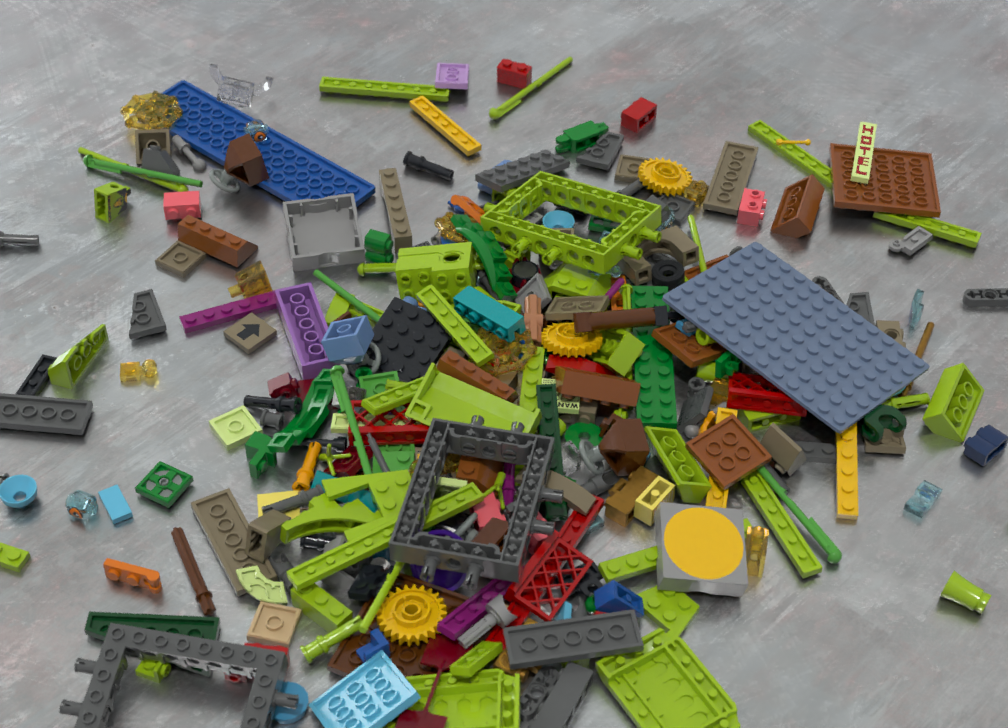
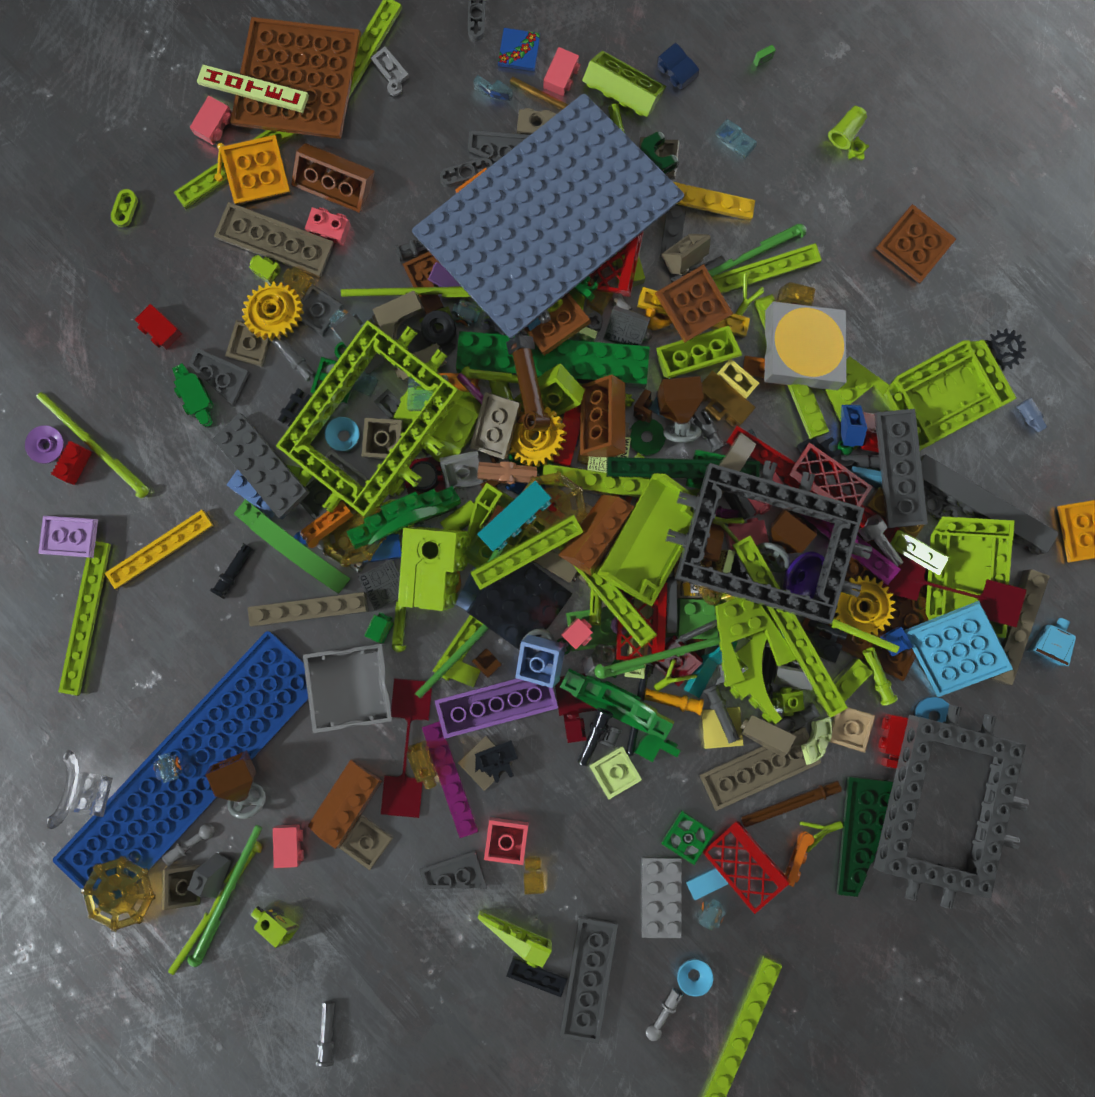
camera: 90 degrees left, 40 degrees up
none -> medium lavender dish [25,425,64,464]
none -> lime plate [111,189,138,227]
none -> coral brick [190,96,232,145]
none -> light orange plate [219,135,290,205]
none -> bright green arch [234,499,350,594]
none -> lime brick [249,255,282,285]
none -> dark red hinge [381,678,432,818]
none -> black plate [475,740,518,783]
none -> coral brick [484,817,528,865]
none -> blue tile [498,28,540,72]
none -> coral brick [543,47,581,97]
none -> coral brick [560,618,593,649]
none -> yellowish green plate [577,327,598,342]
none -> light grey plate [642,857,682,938]
none -> dark grey beam [665,577,677,633]
none -> red fence [703,821,791,914]
none -> lime plant [735,272,764,316]
none -> lime brick [772,687,804,716]
none -> lime plant [800,821,843,853]
none -> lime plate [848,136,869,160]
none -> dark orange plate [875,204,956,284]

